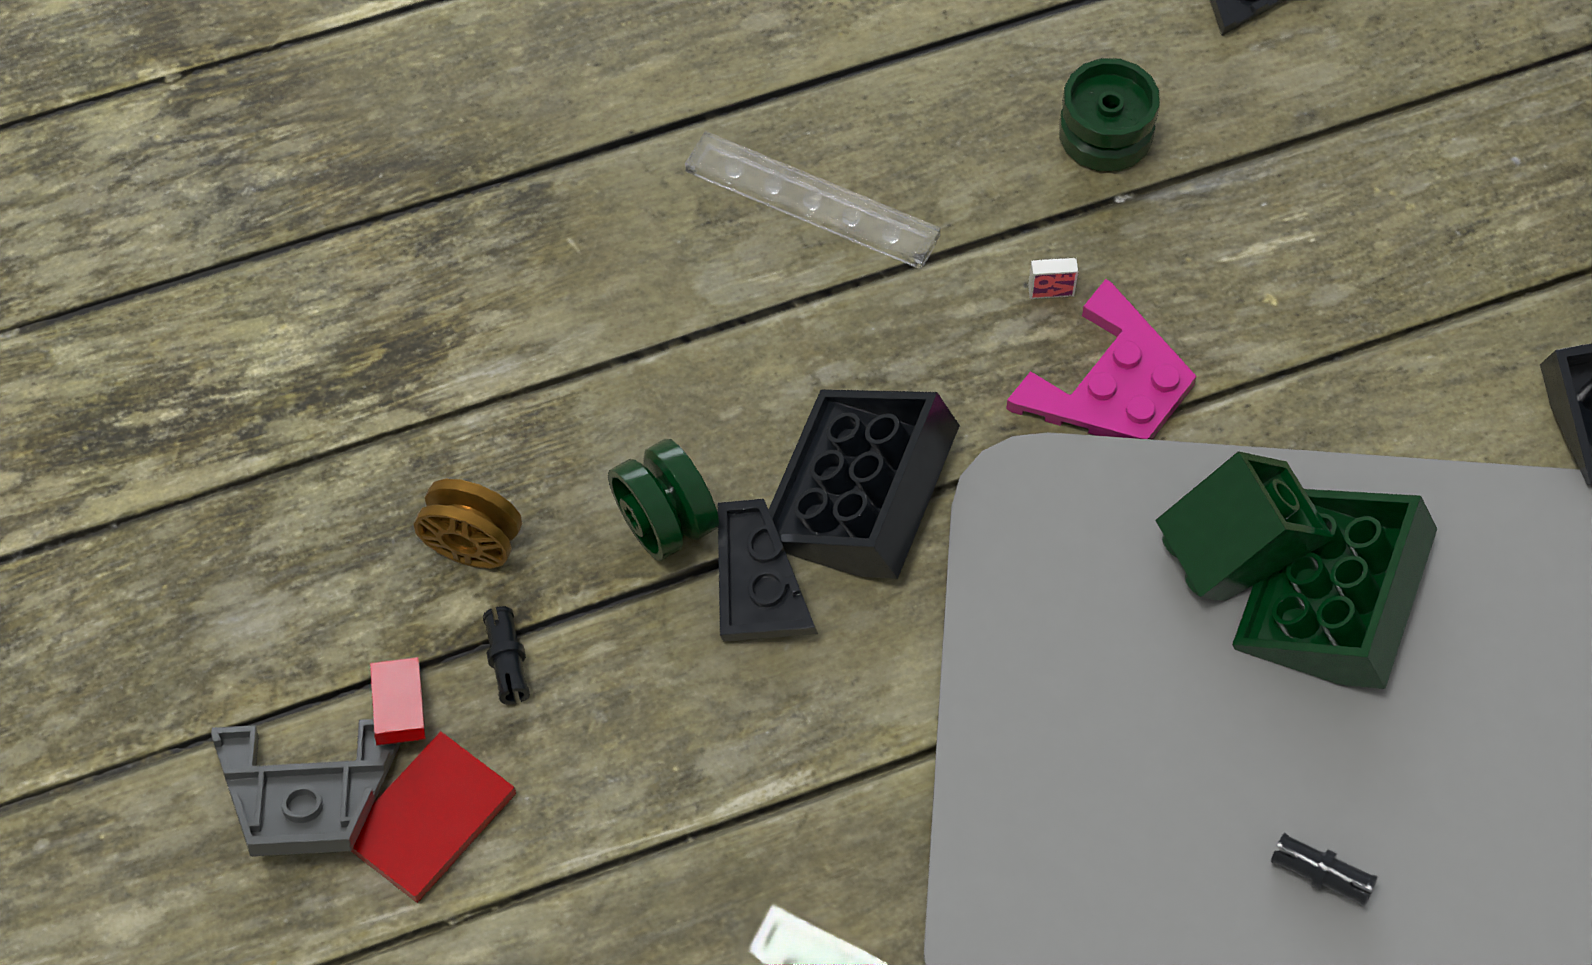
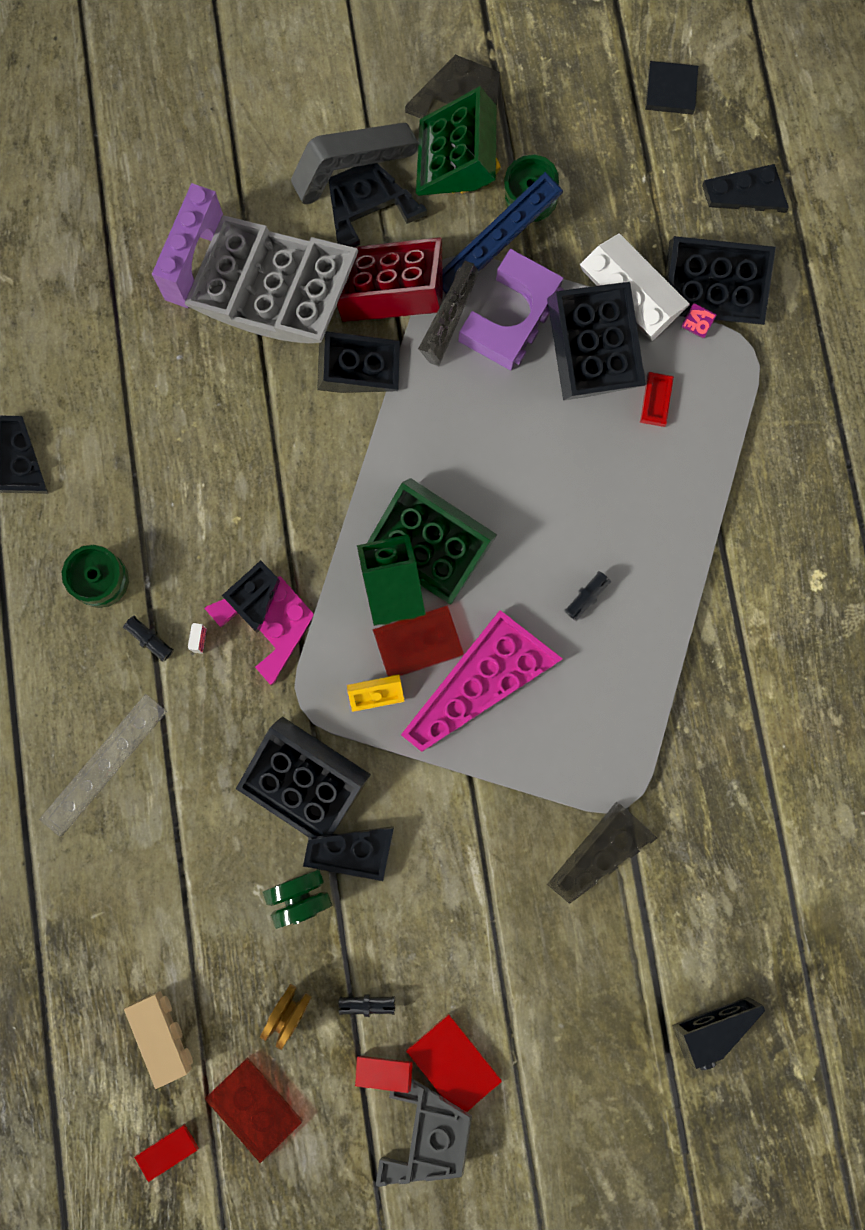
camera: 80 degrees left, 20 degrees up
none -> black pin [123,615,174,662]
none -> tan brick [124,991,193,1089]
none -> red tile [134,1123,199,1182]
none -> clear red tile [204,1057,303,1163]
none -> black wing [221,560,280,633]
none -> yellow plate [347,675,405,712]
none -> clear red tile [372,605,464,677]
none -> dark pink wing [401,610,563,752]

